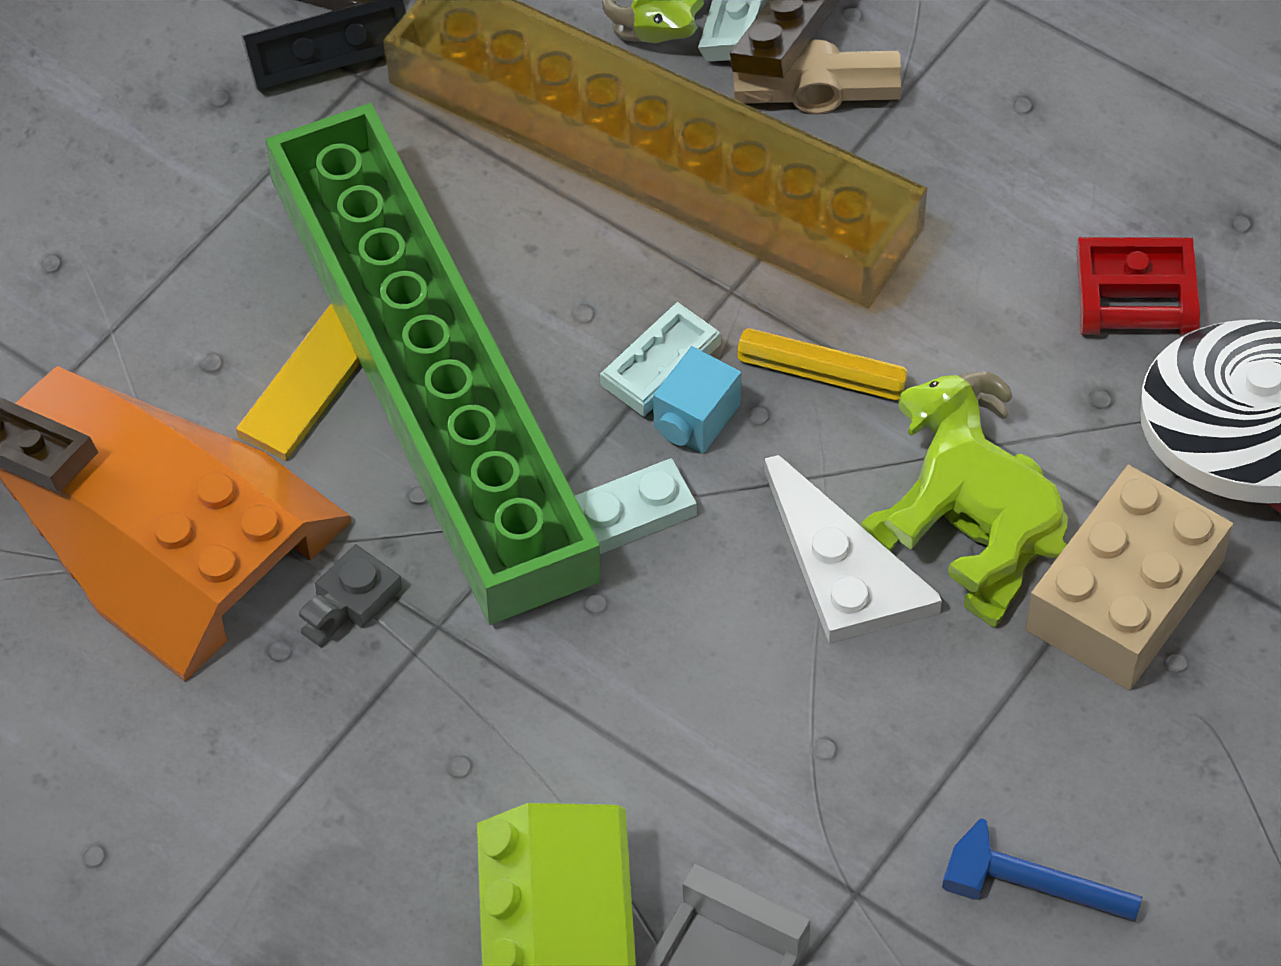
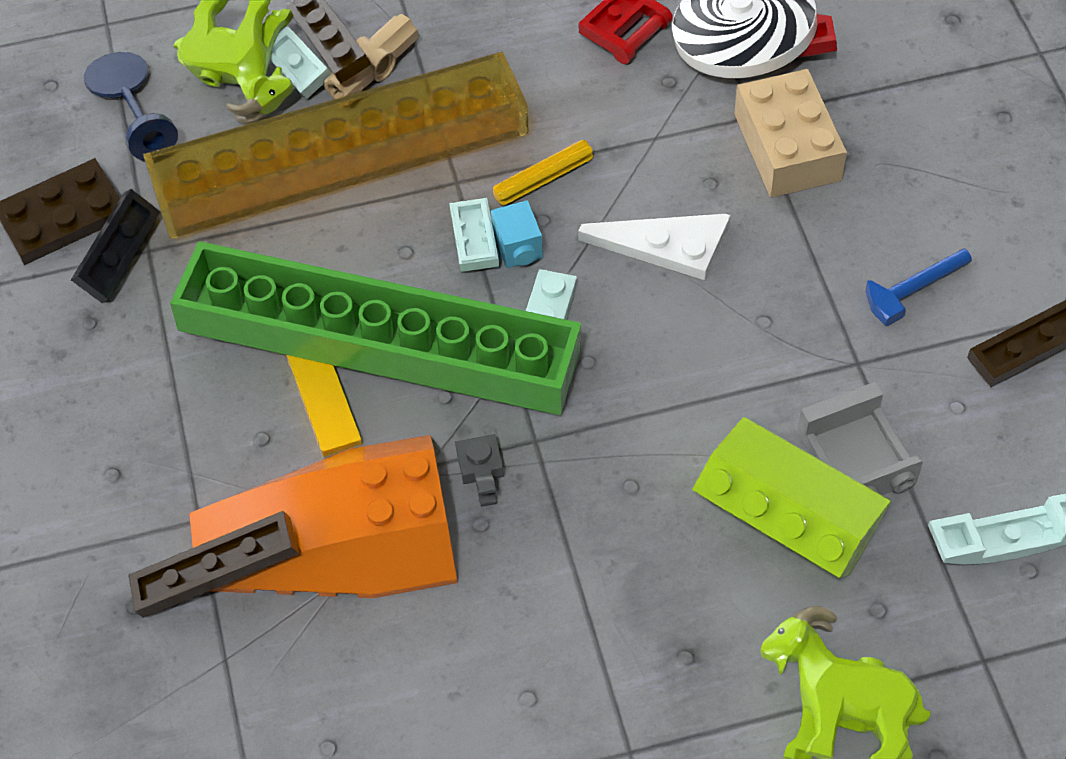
camera: 50 degrees left, 0 degrees up
lime animal [861,371,1068,627] -> none

